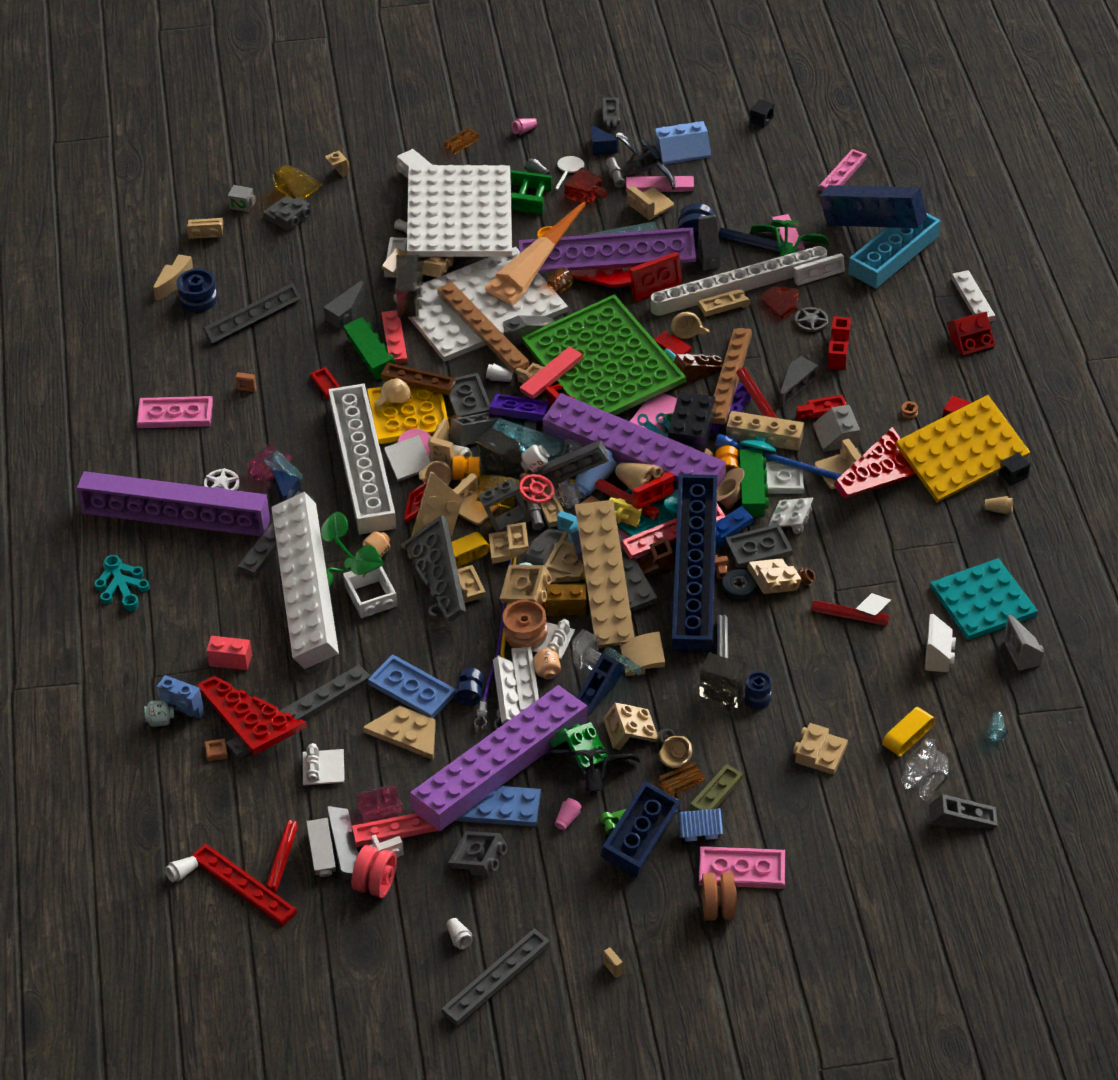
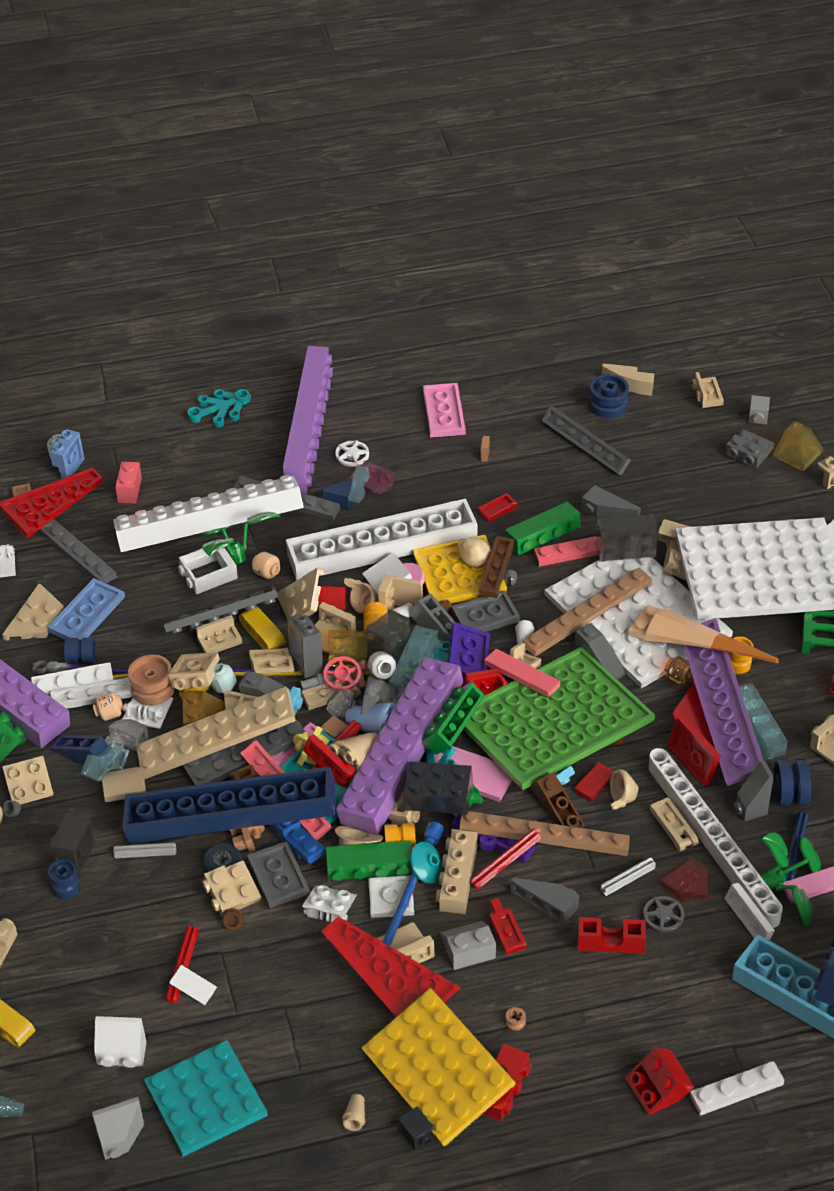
camera: 85 degrees right, 0 degrees up
none -> green brick [422,682,485,755]
none -> axle [600,857,656,896]

